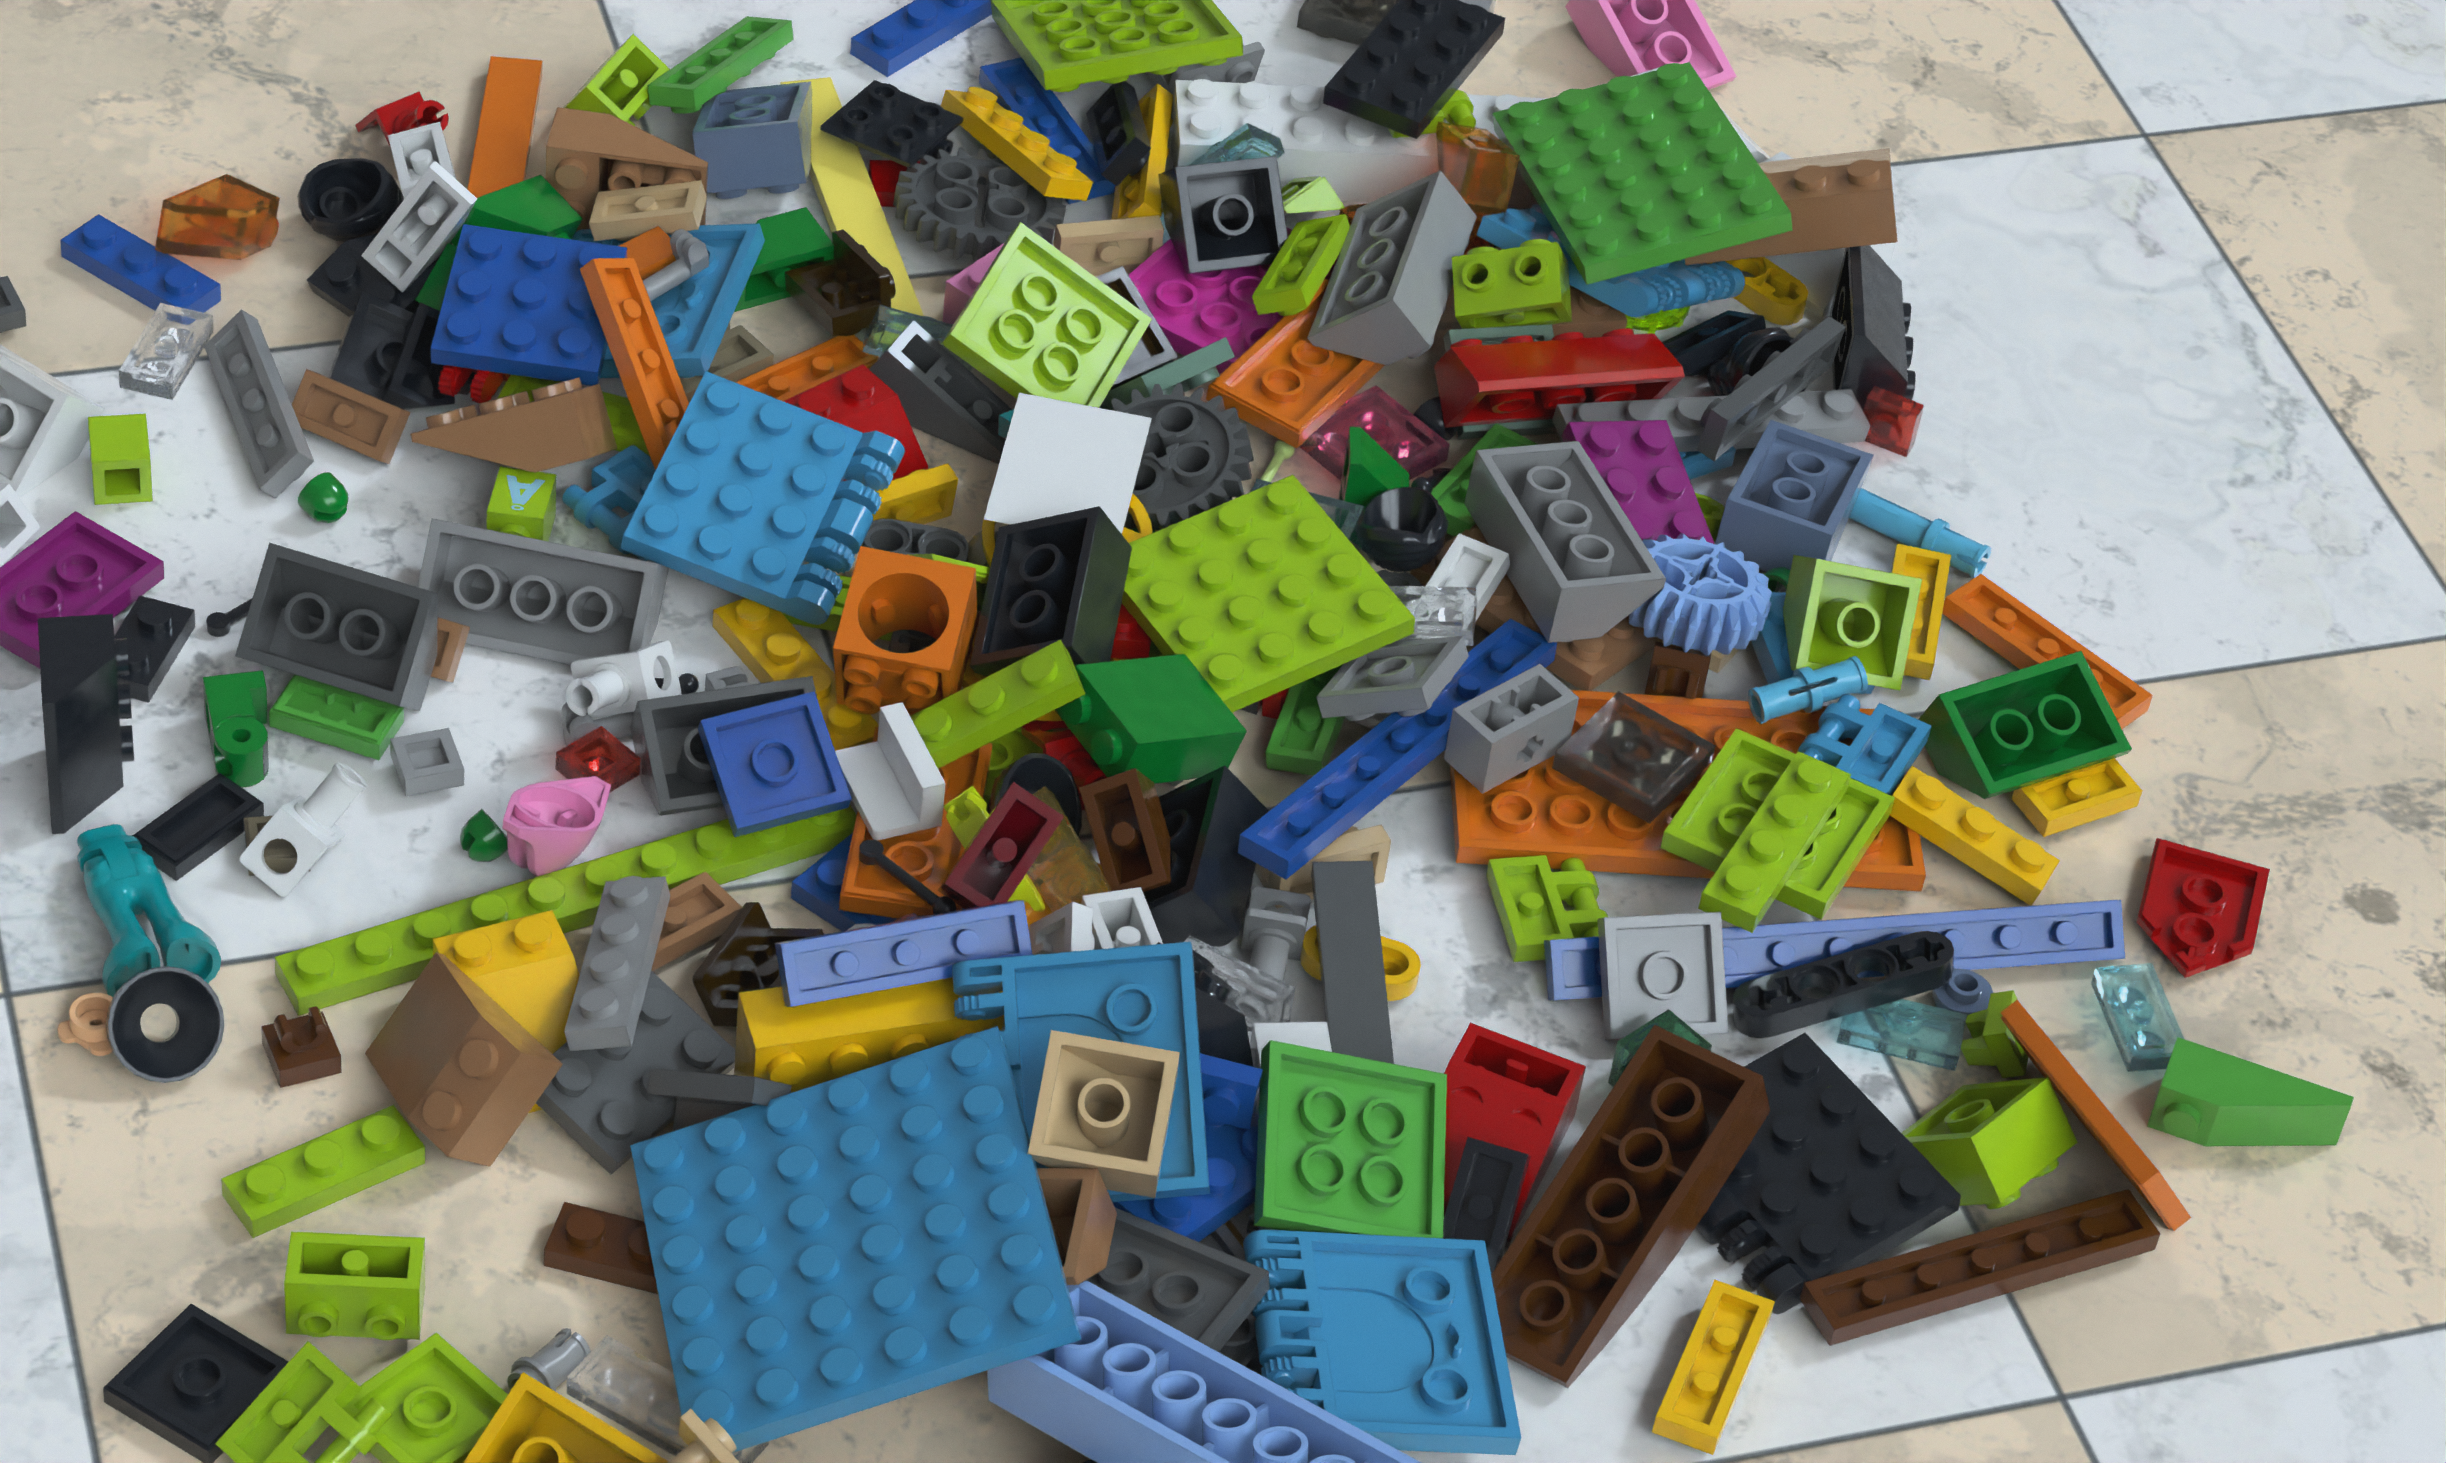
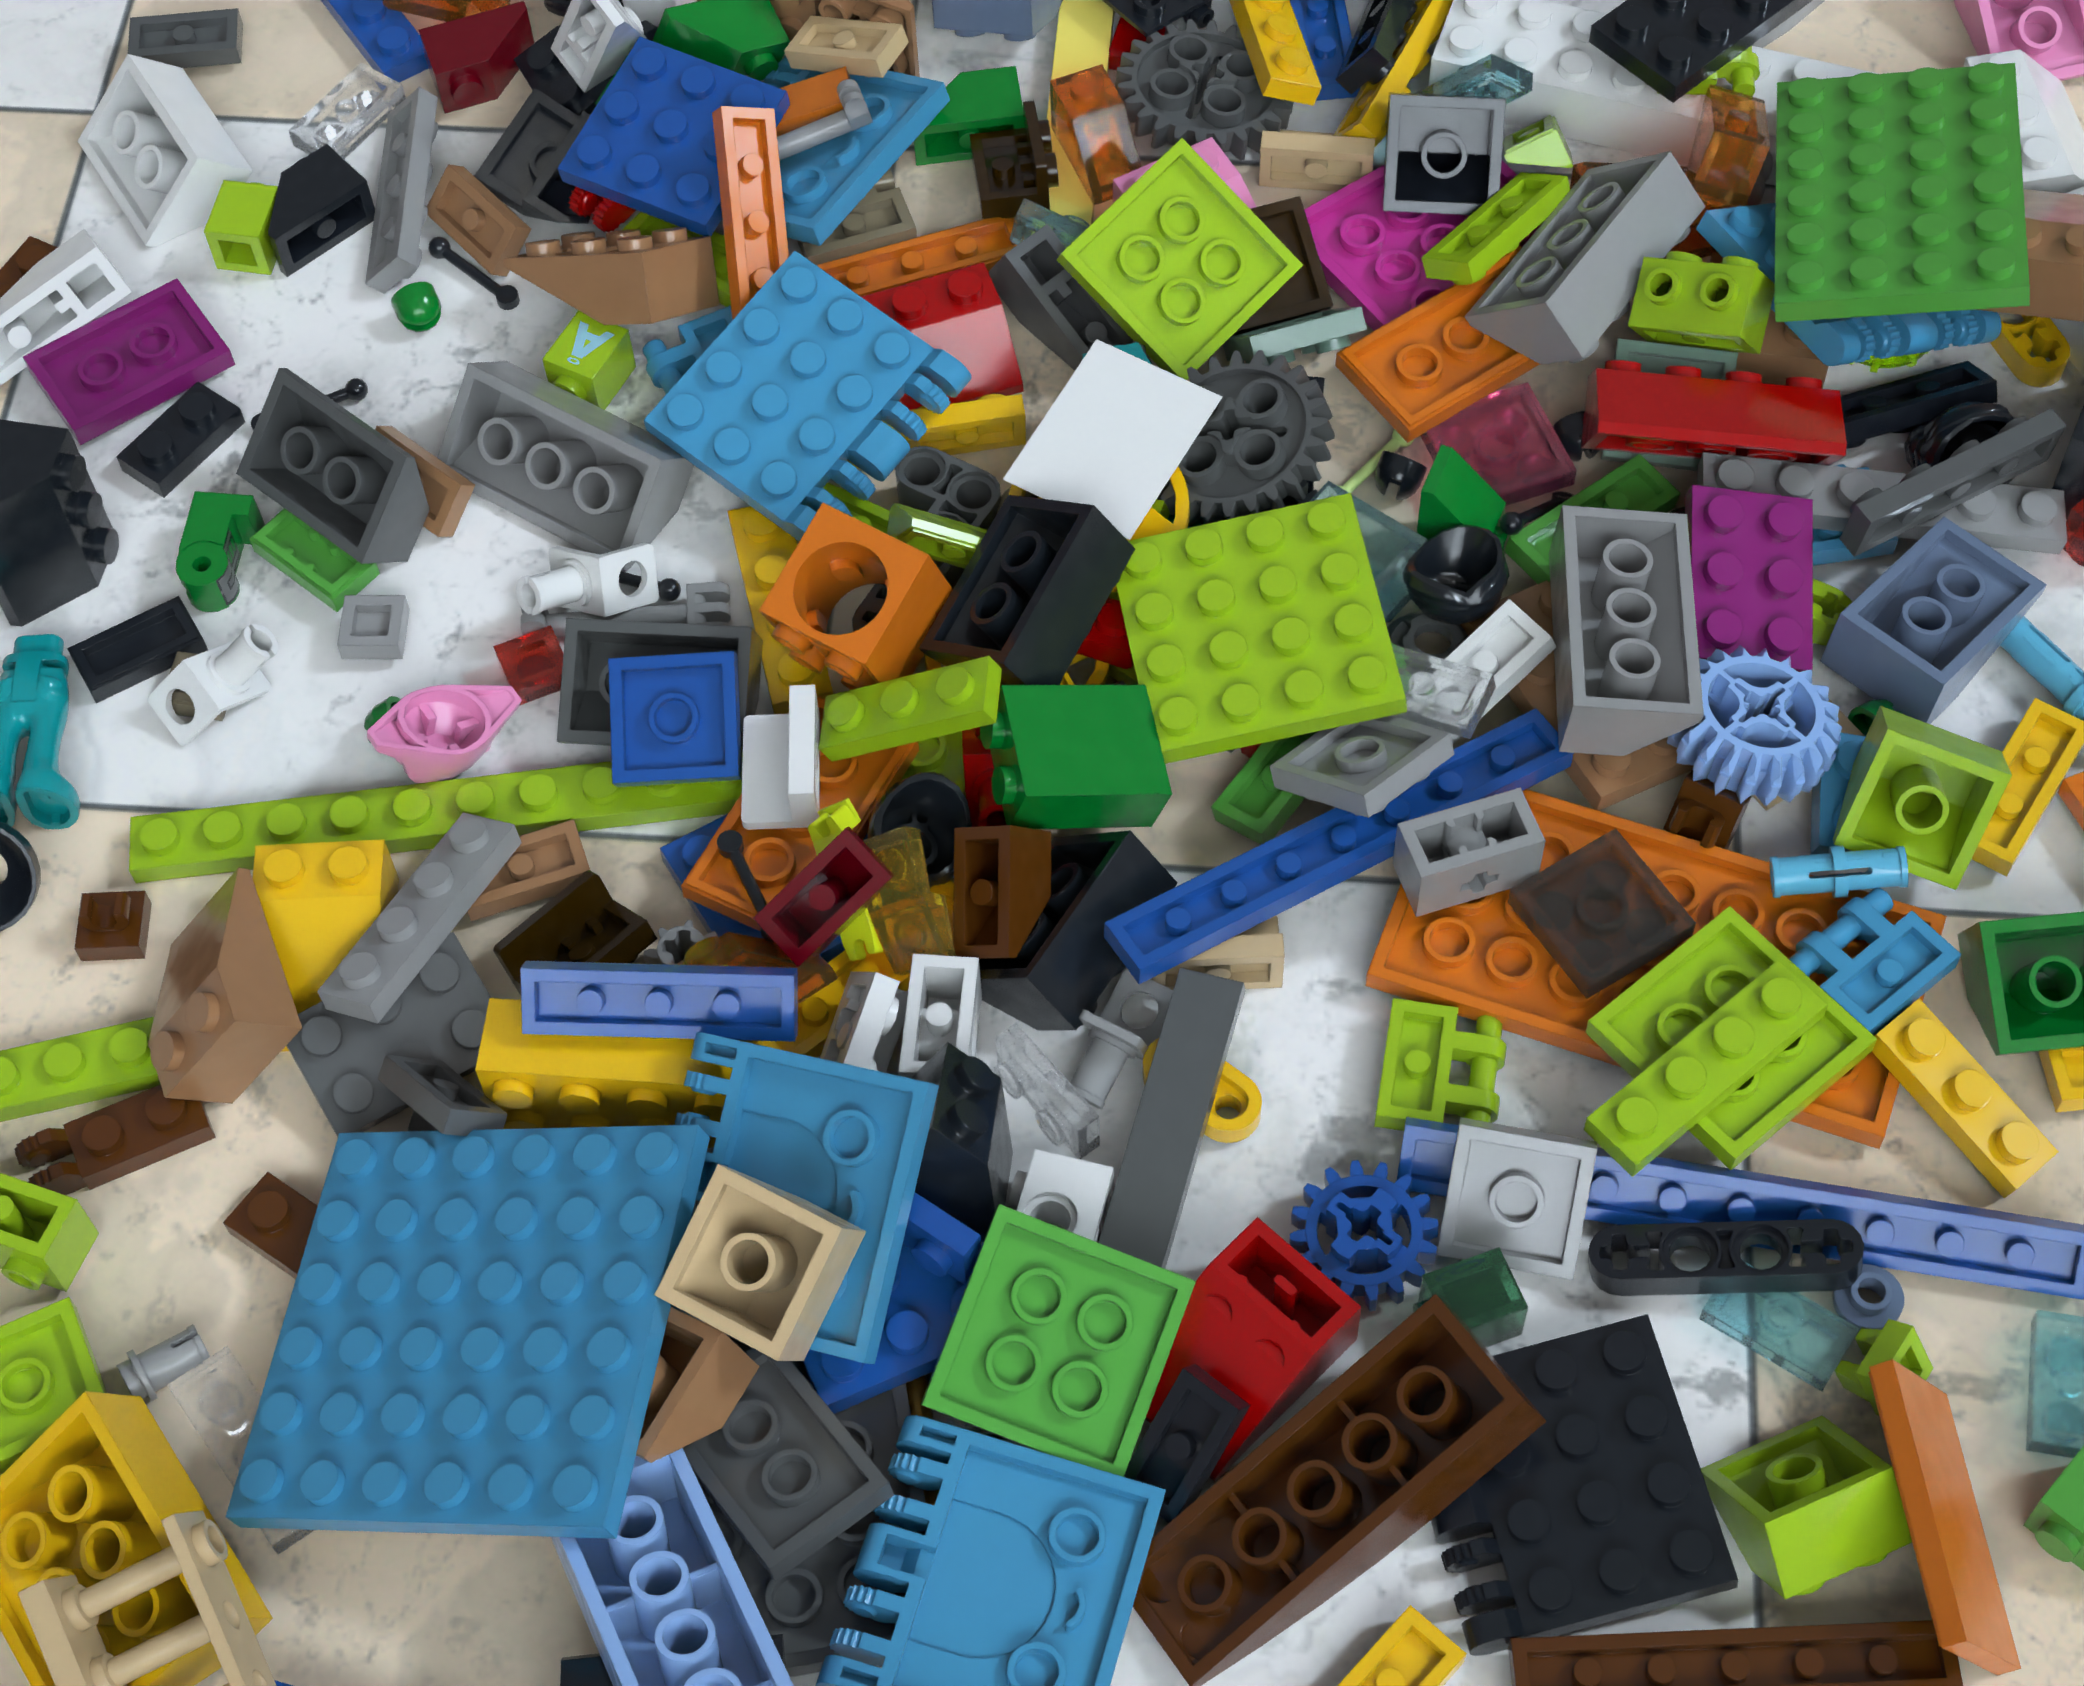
camera: 30 degrees right, 15 degrees up
none -> reddish brown hinge [14,1085,216,1195]
none -> black slope [268,144,375,277]
none -> dark red slope [419,1,534,114]
none -> black hinge [428,237,520,310]
none -> clear orange slope [1050,64,1142,205]
none -> blue gear [1289,1160,1439,1311]
none -> black hinge [1374,451,1427,500]

